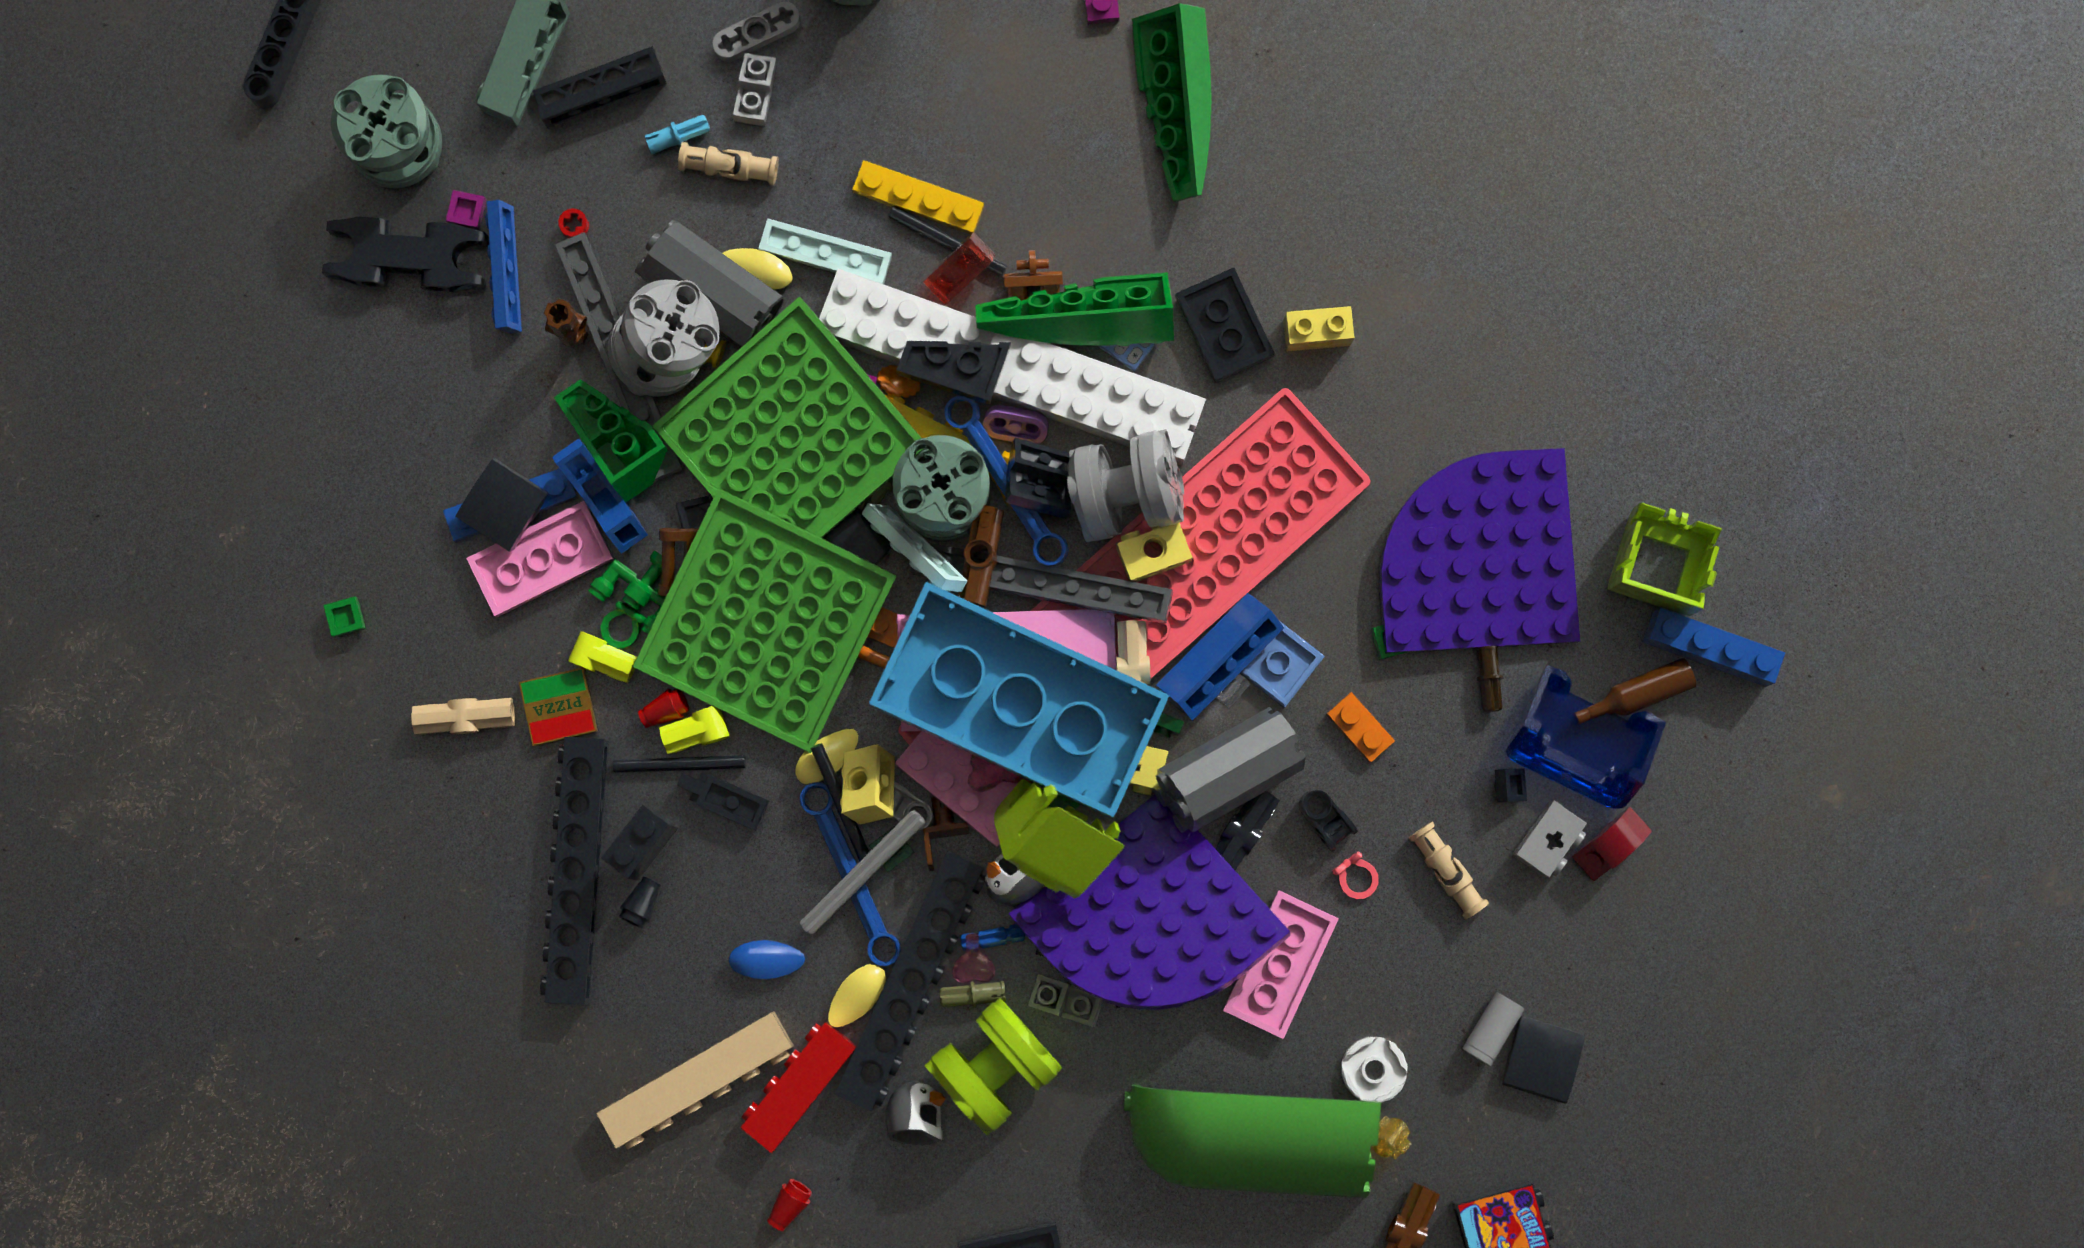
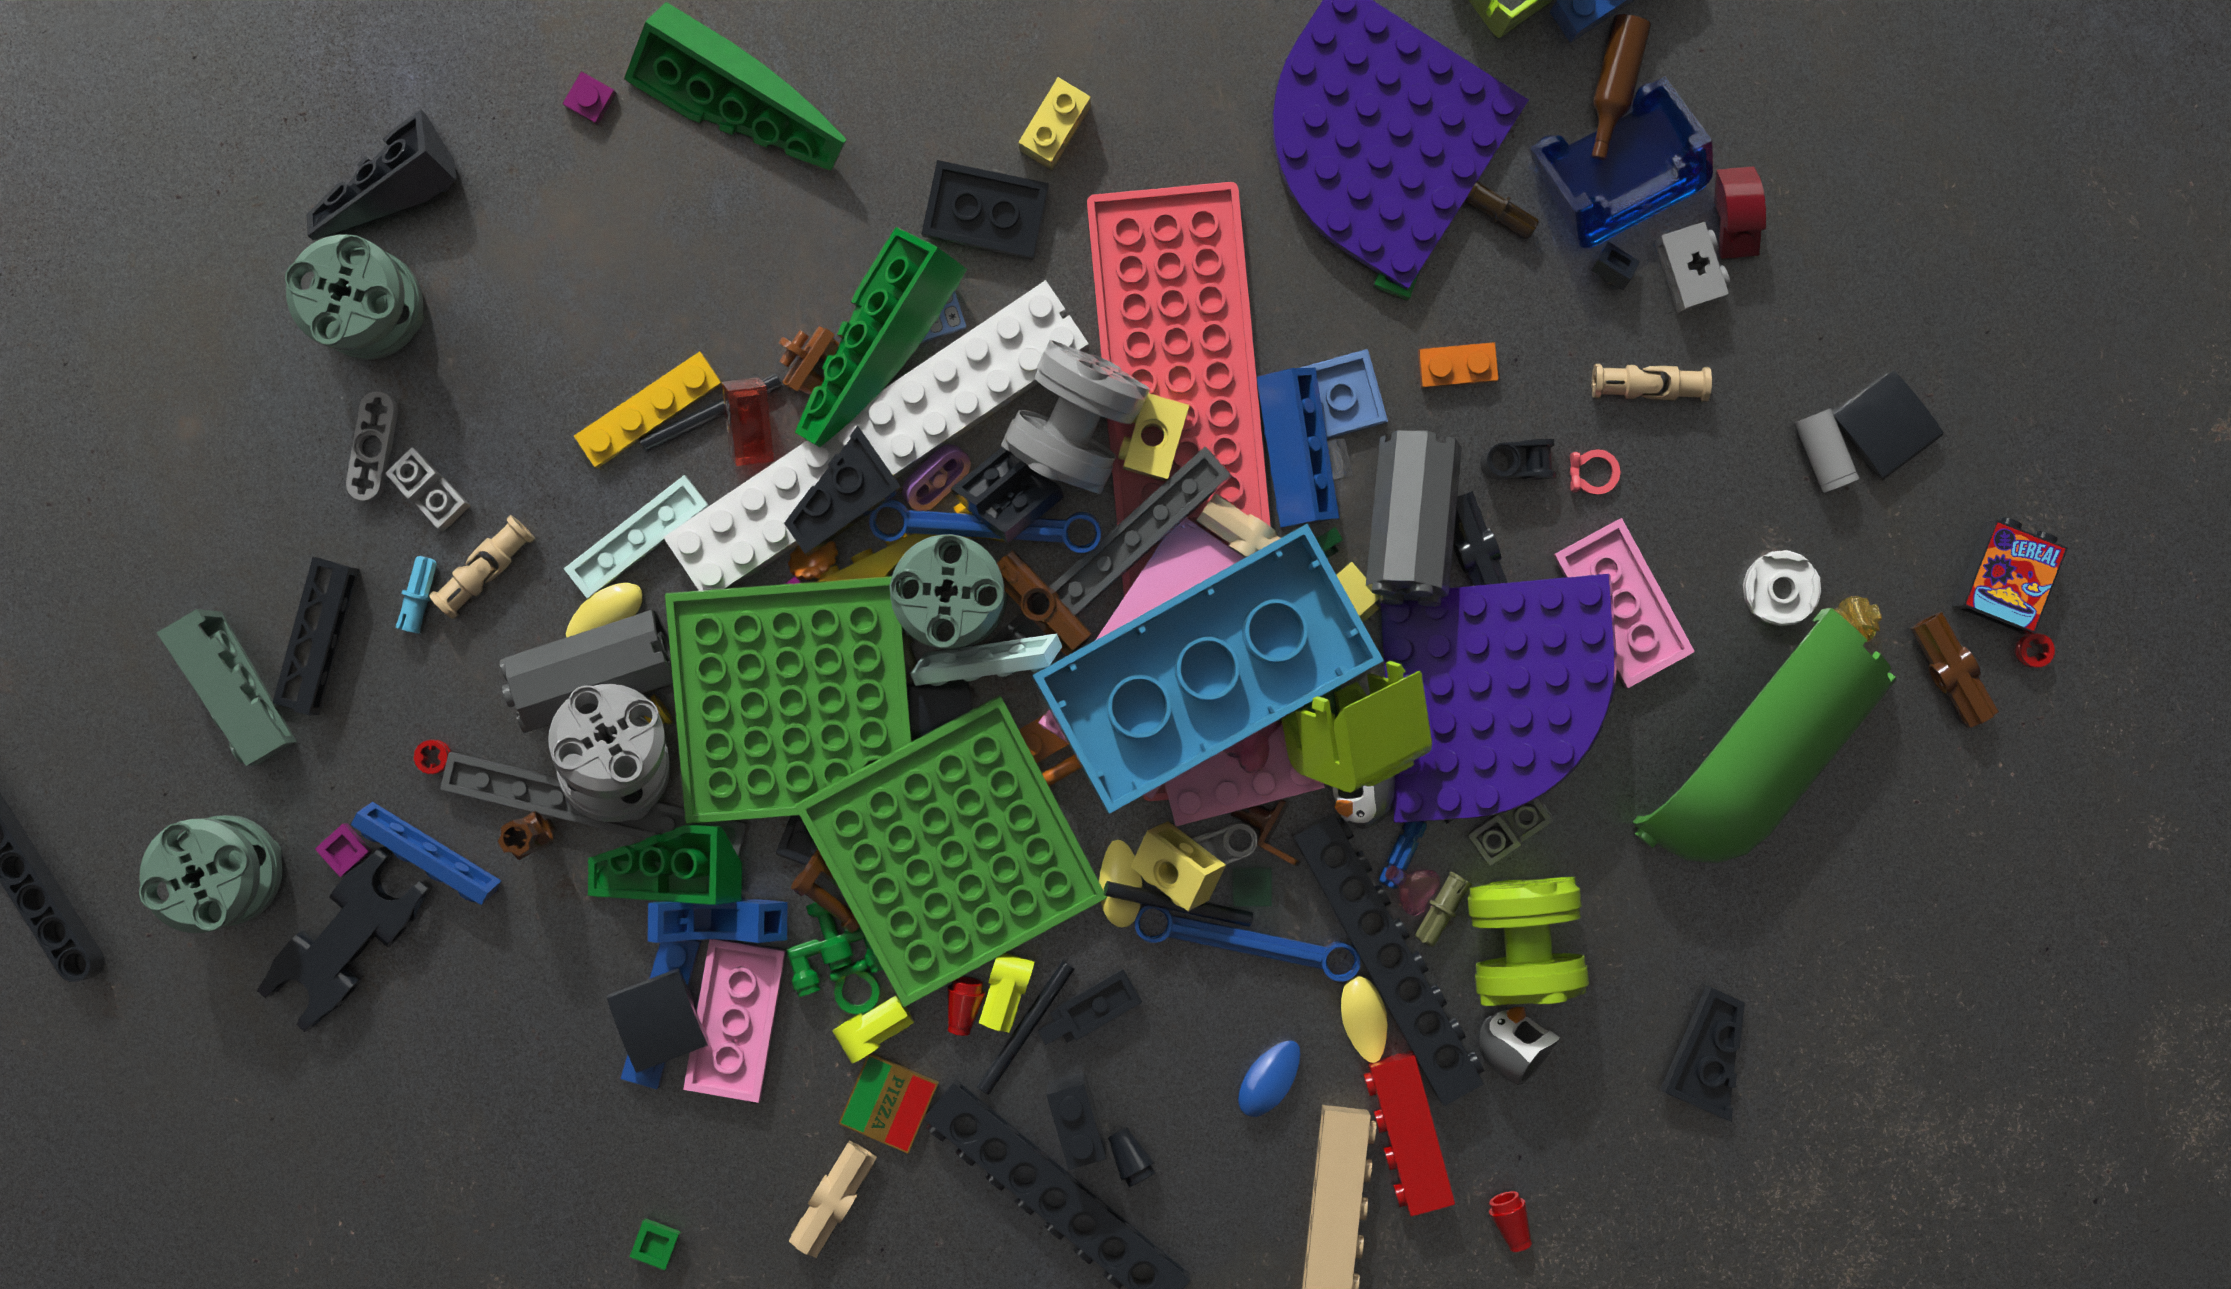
camera: 50 degrees left, 5 degrees up
light grey axle [800,810,925,934] -> none

